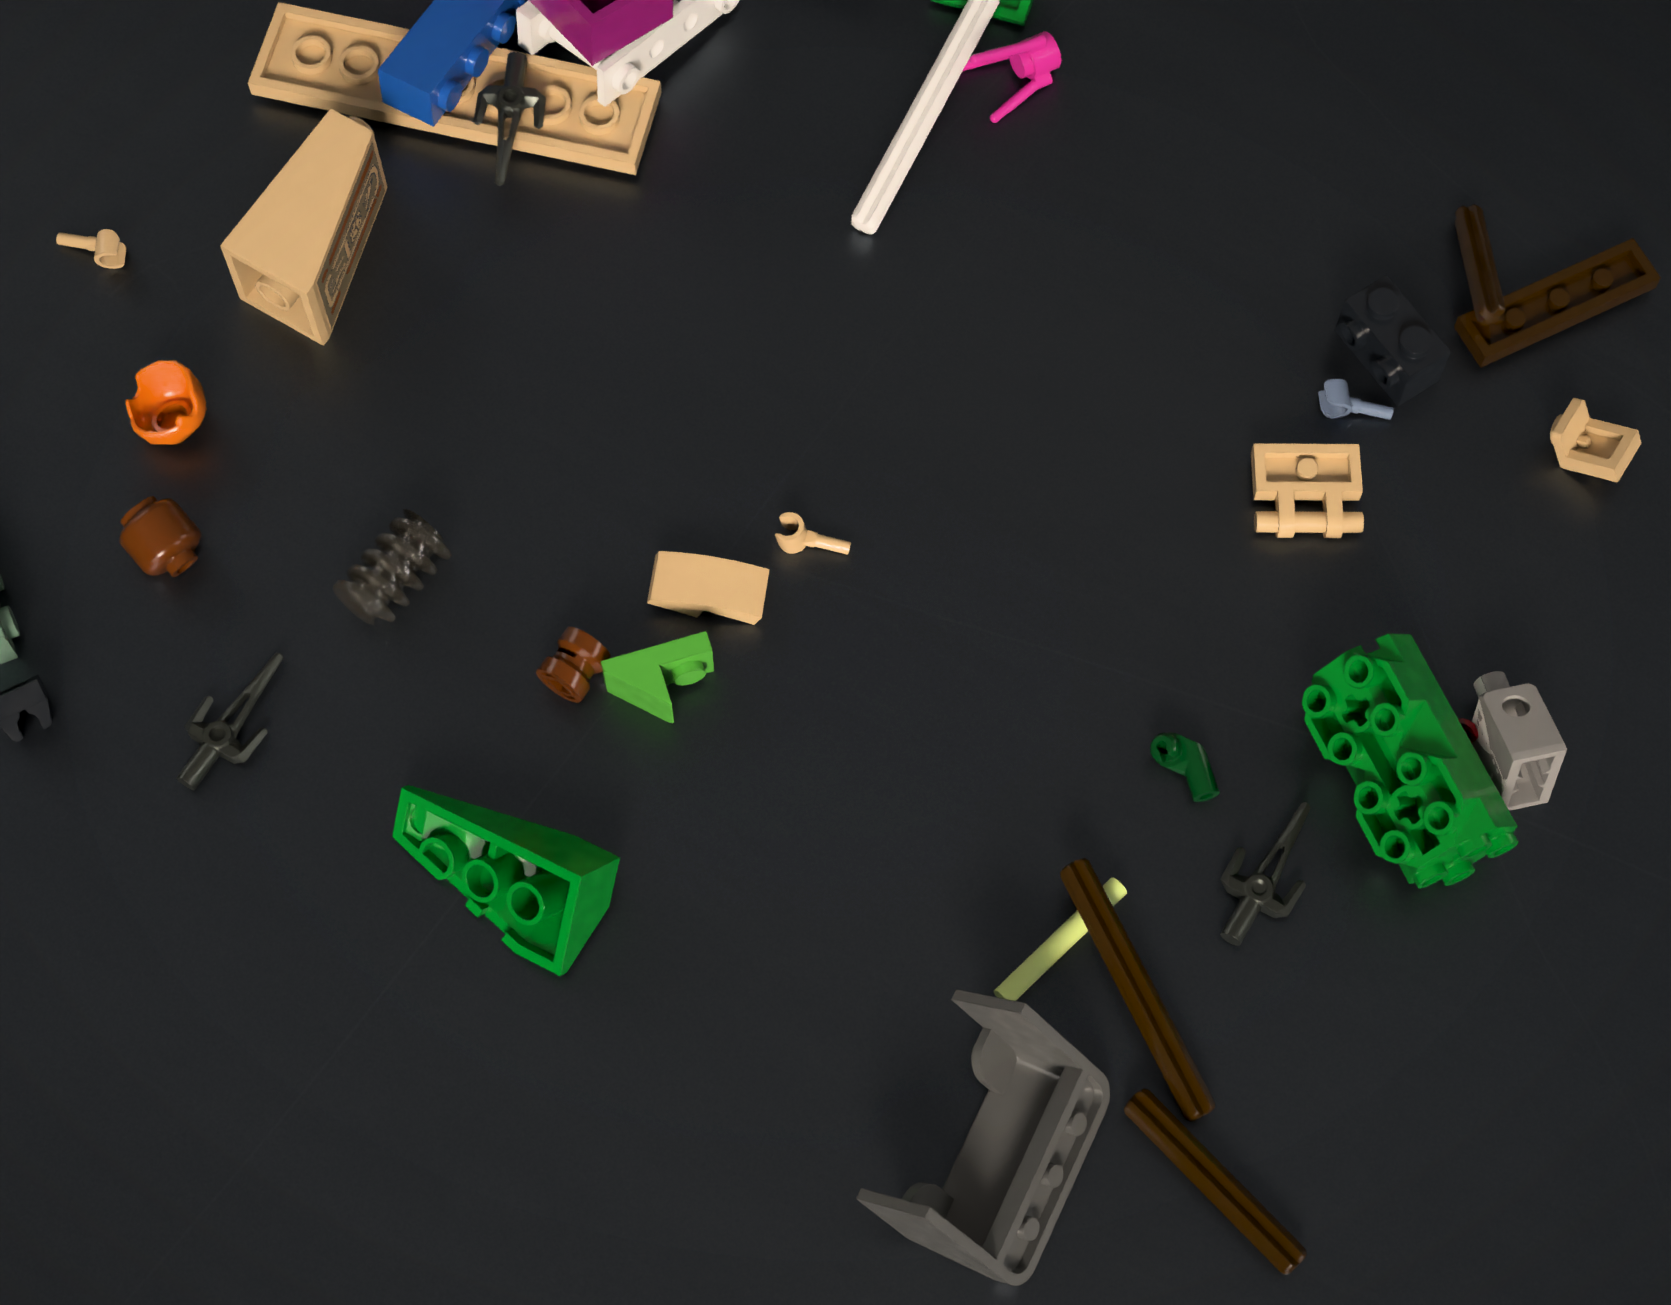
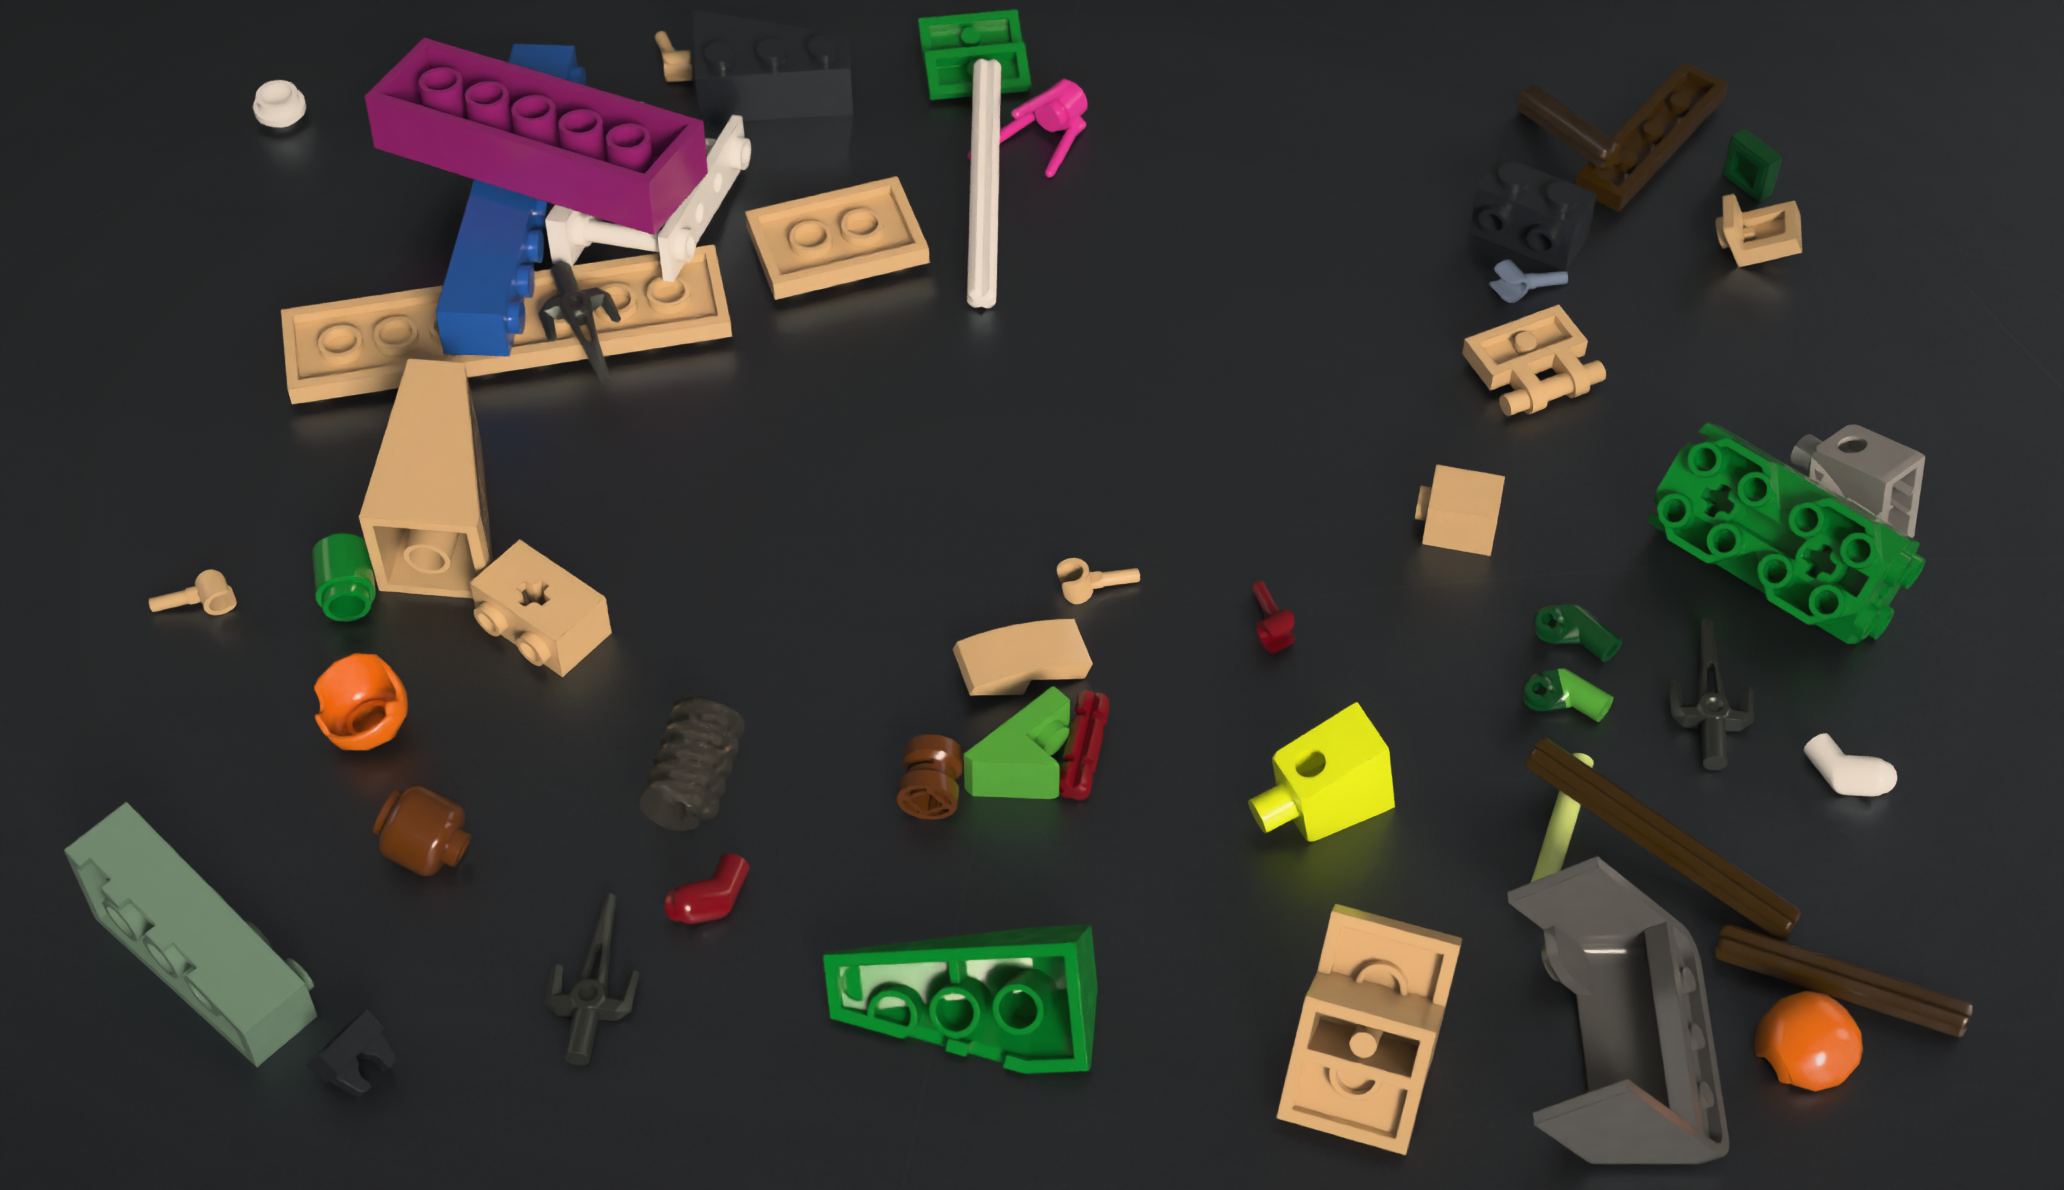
camera: 25 degrees left, 15 degrees down
none -> green brick [312,532,376,621]
none -> tan brick [470,539,612,677]
none -> dark red arm [664,853,750,924]
none -> tan plate [745,176,929,300]
none -> dark red axle [1059,690,1110,801]
none -> neon yellow torso [1248,702,1395,842]
none -> dark red hand [1252,581,1295,654]
none -> tan bracket [1277,904,1463,1155]
none -> tan brick [1415,464,1505,556]
none -> arm [1522,668,1614,722]
none -> dark green tile [1722,128,1783,203]
none -> orange hair [1754,991,1863,1092]
none -> white arm [1803,733,1897,797]

